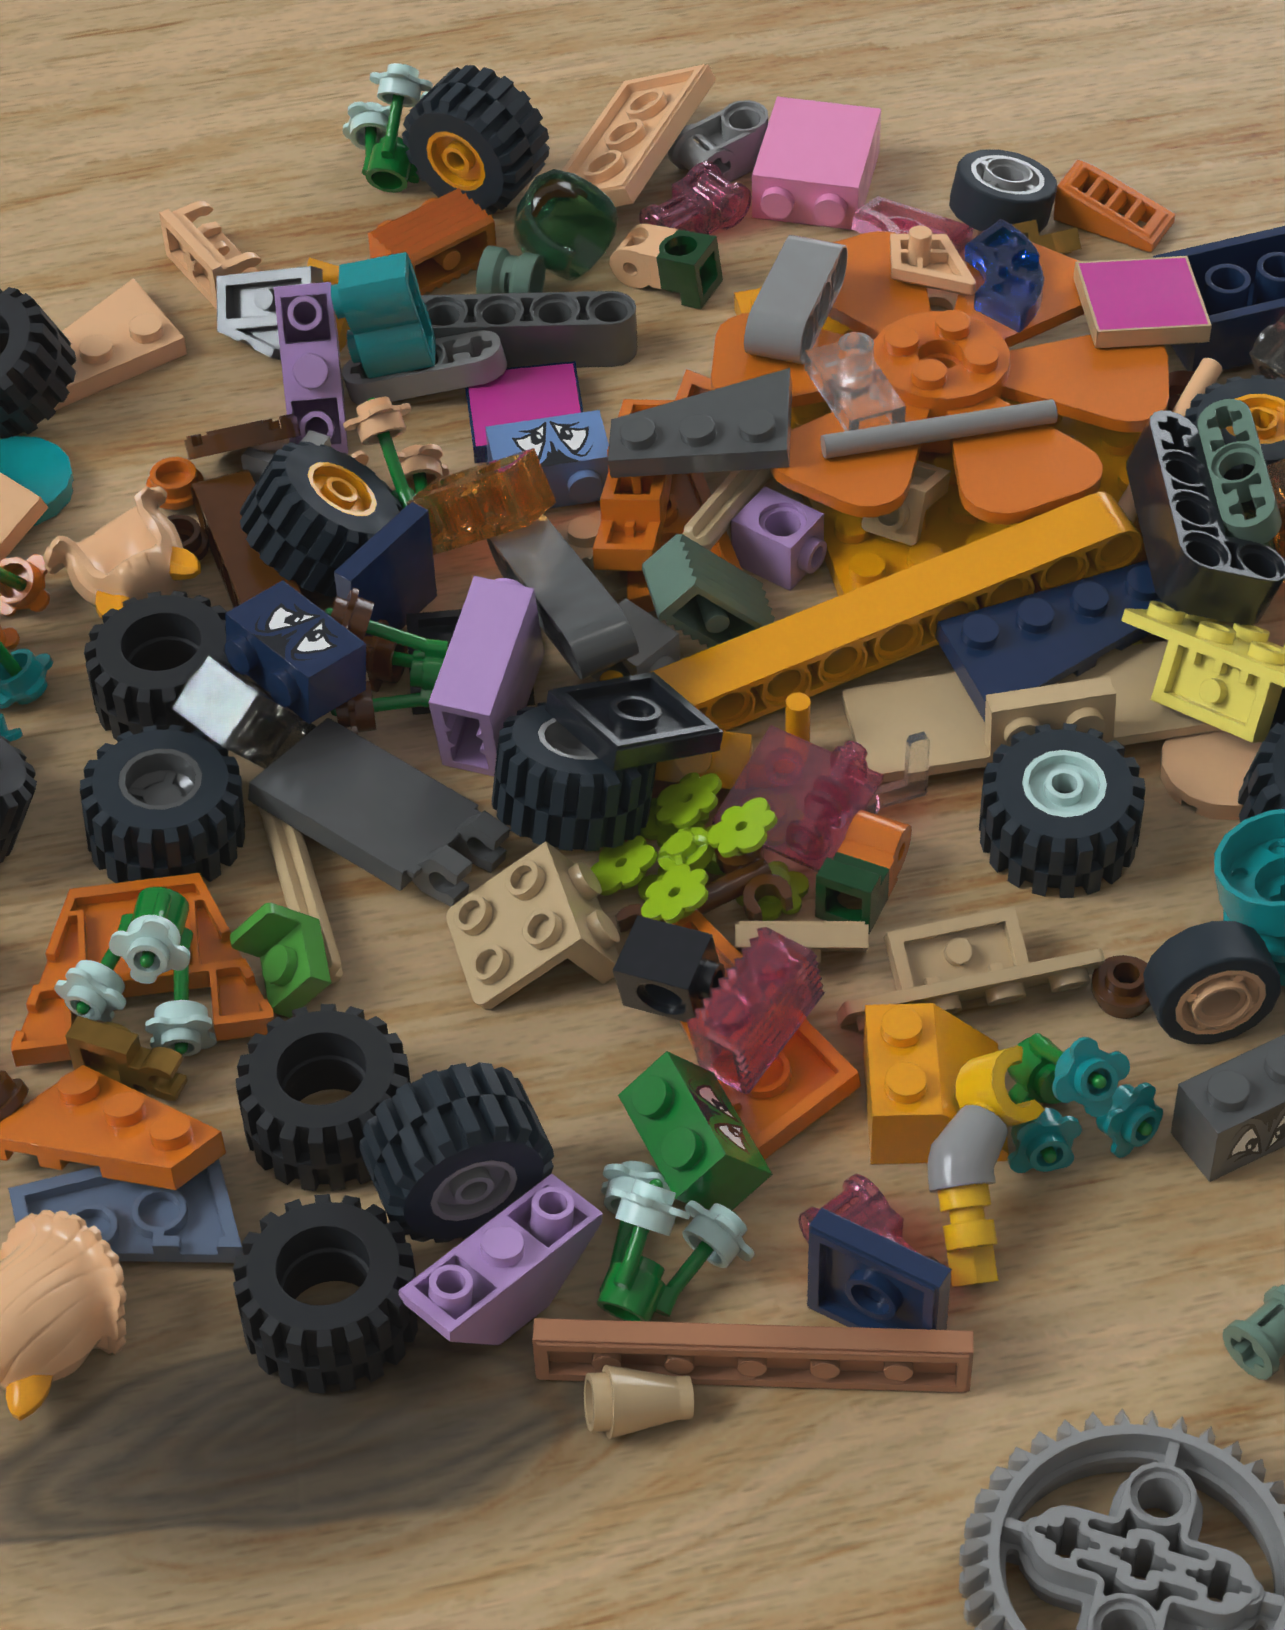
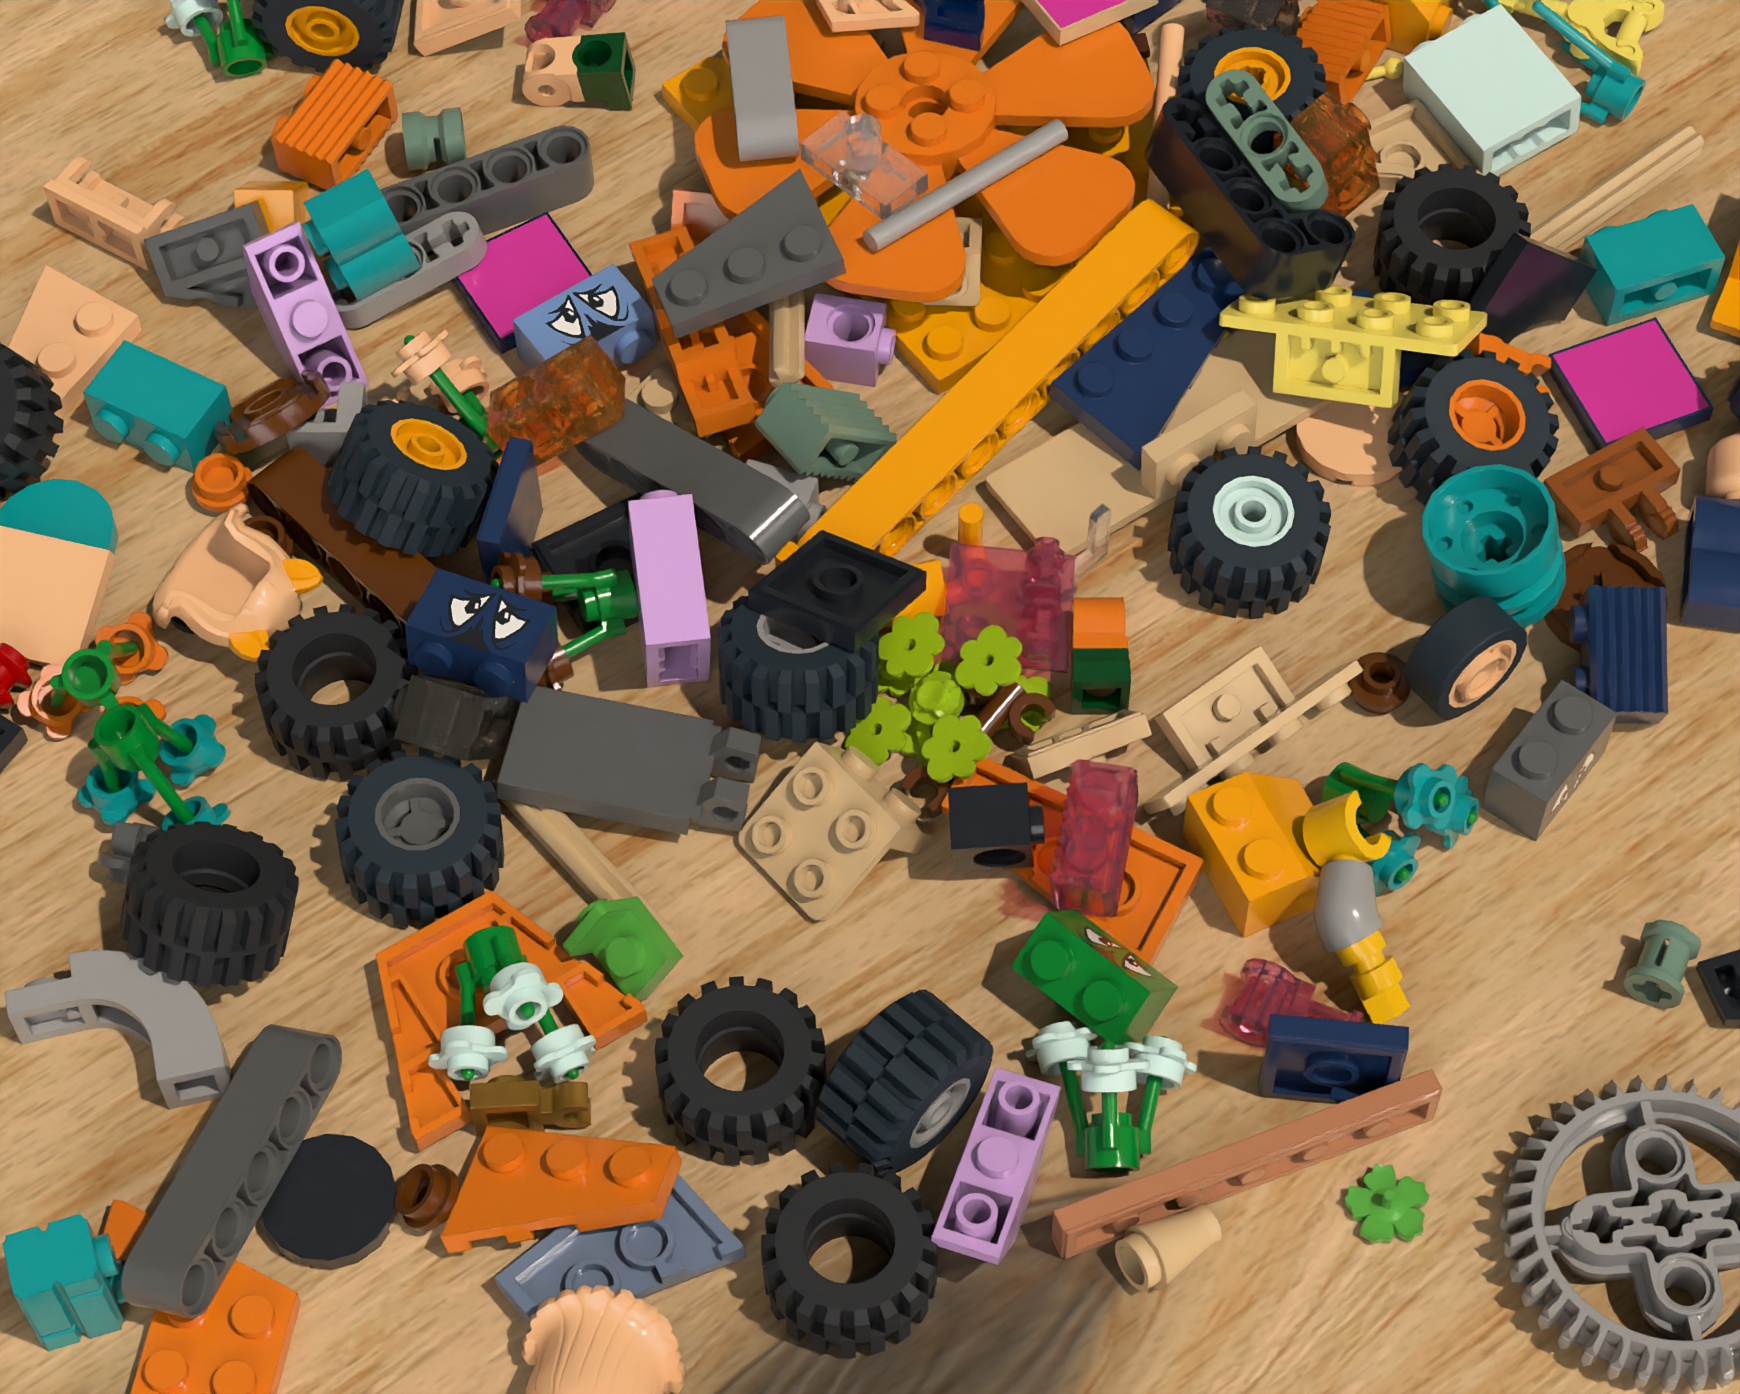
camera: 25 degrees left, 10 degrees up
clear green piece [513,169,619,281] -> none
none -> teal brick [83,340,233,473]
none -> bright green plant [1344,1164,1429,1244]

